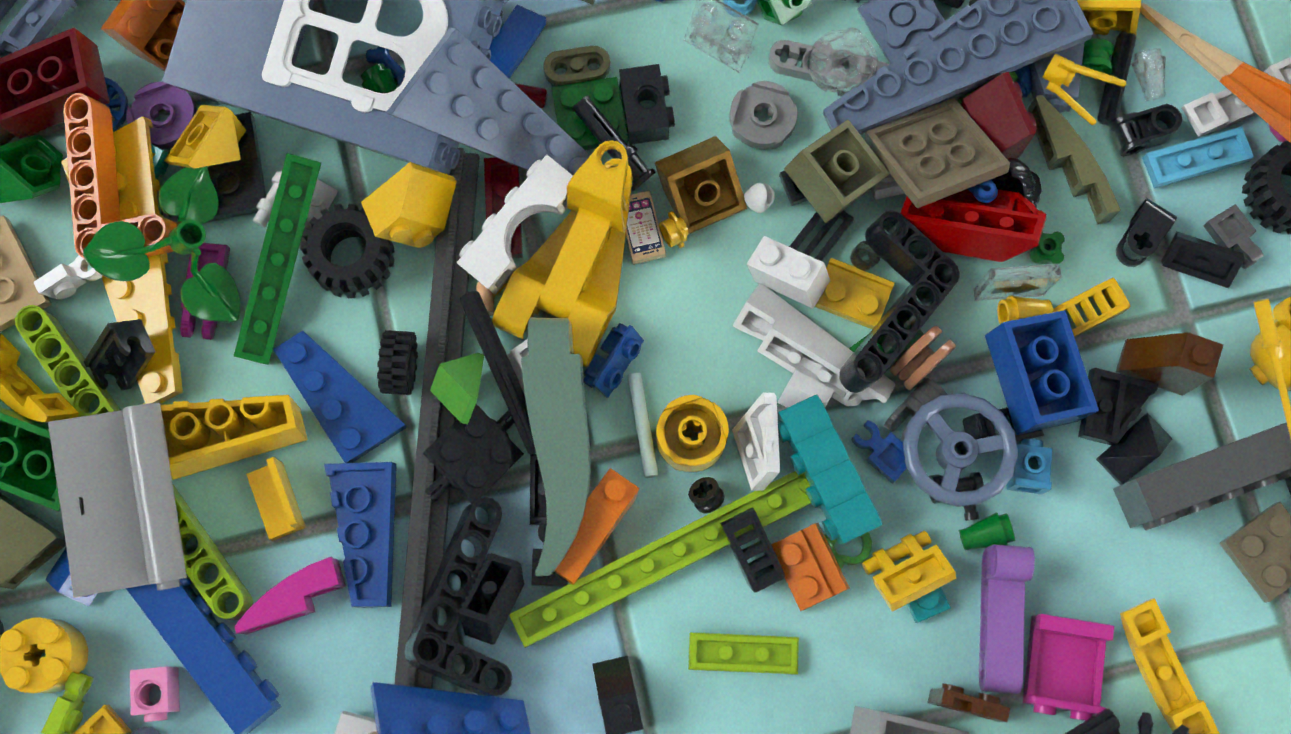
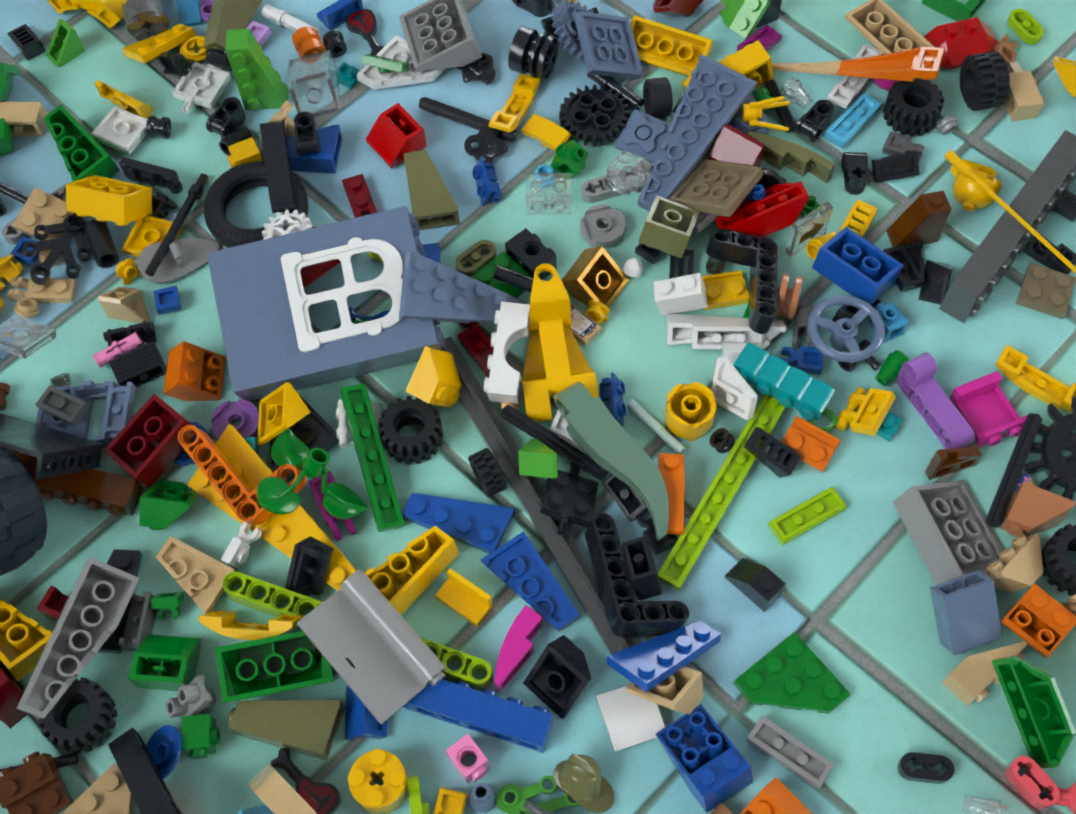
camera: 30 degrees left, 15 degrees down
none -> black slope [523,635,591,720]

